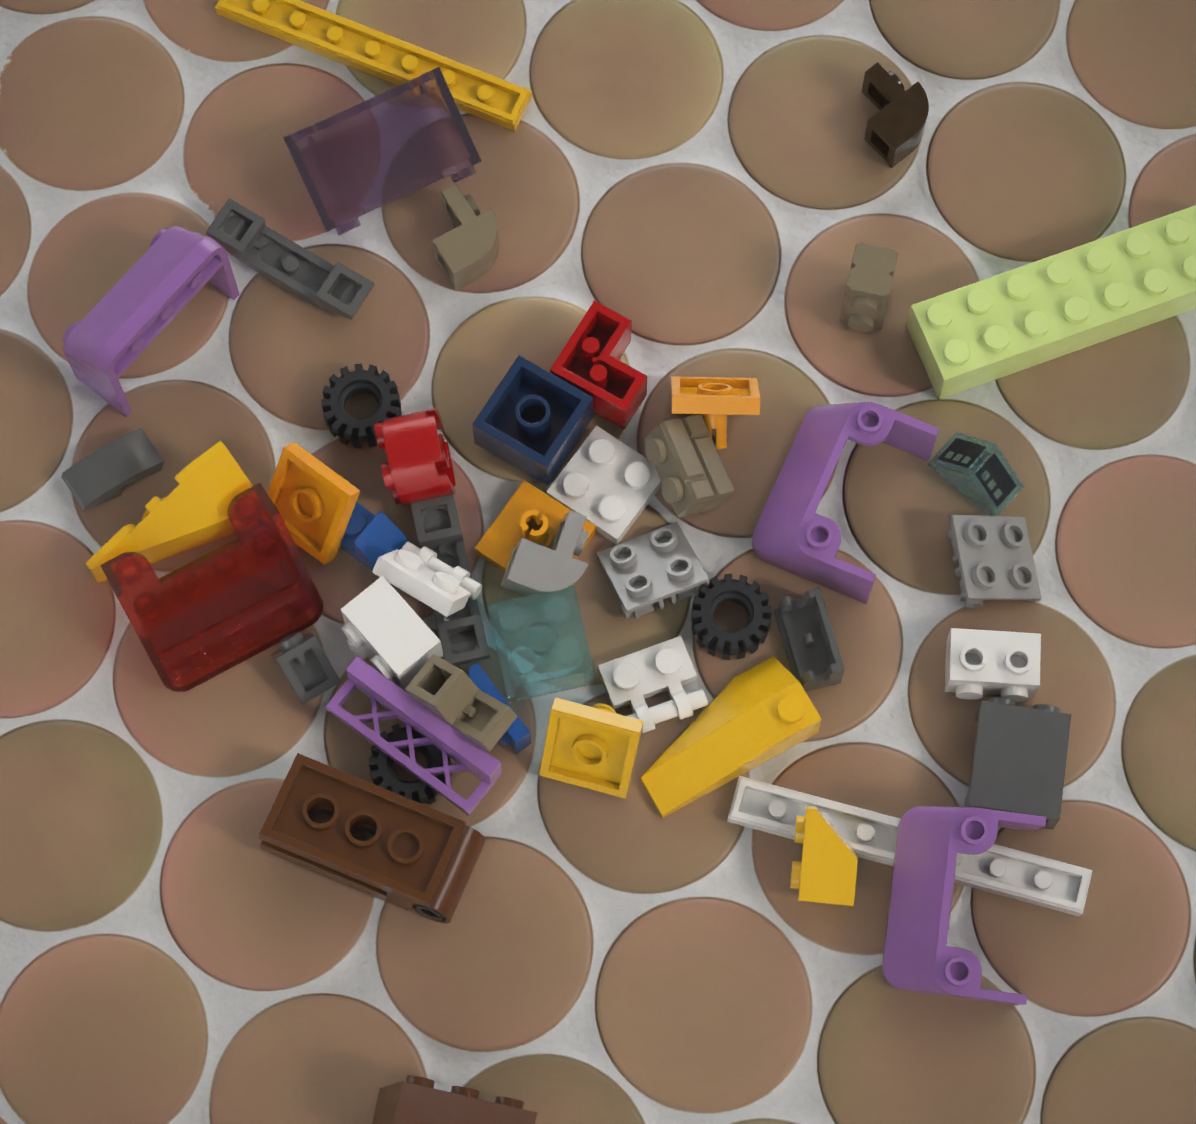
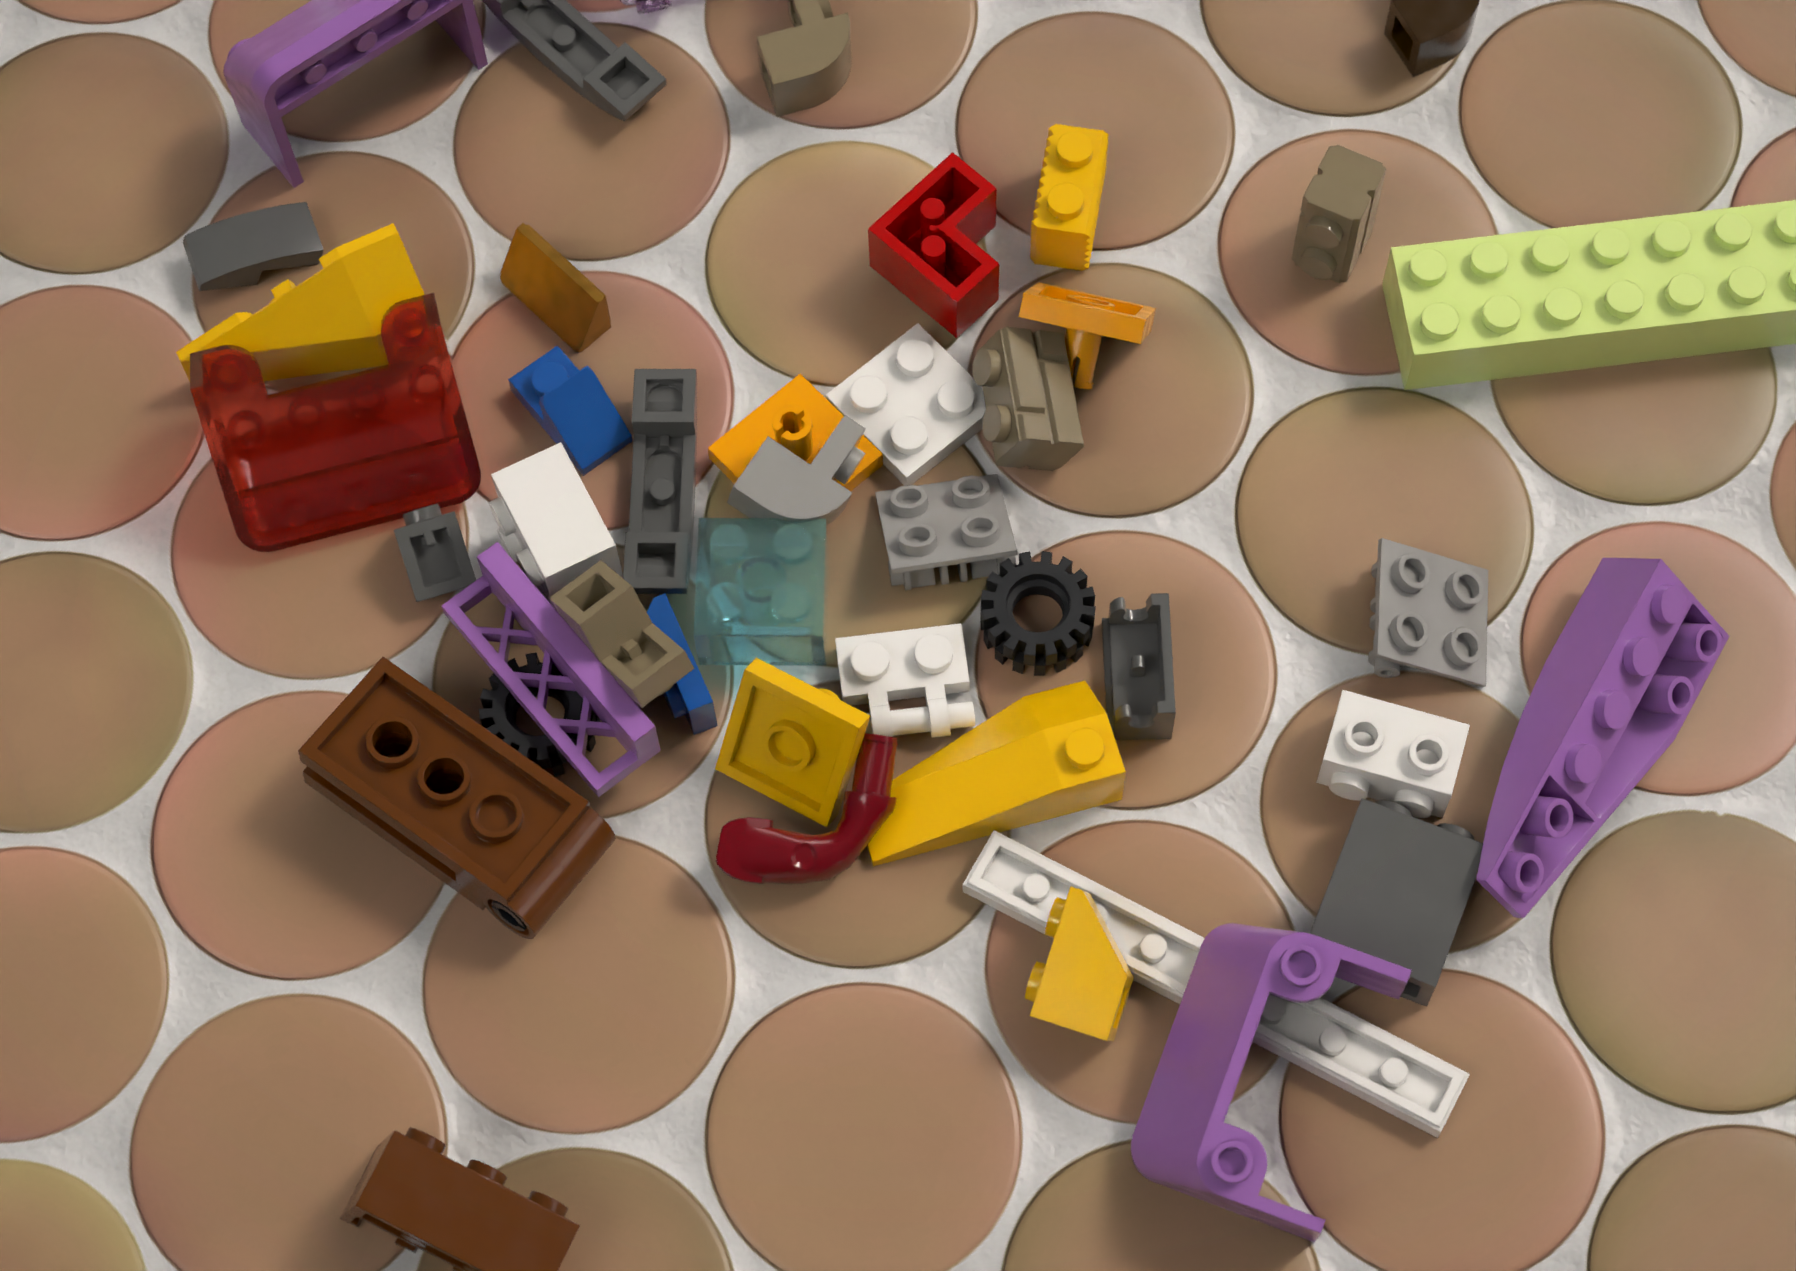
camera: 15 degrees right, 5 degrees down
light orange tile [259,442,360,565] -> none
black tyre [321,364,402,449] -> none
white plate [372,542,483,617] -> none
red brick [374,408,456,505] -> none
dark blue brick [472,355,594,486] -> none
medium lavender windscreen [752,402,939,604] -> none
clear light blue slope [928,432,1024,516] -> none
none -> pearl gold slope [500,222,611,352]
none -> dark red piece [716,733,898,885]
none -> yellow brick [1030,124,1109,271]
none -> medium lavender wedge [1476,558,1729,918]

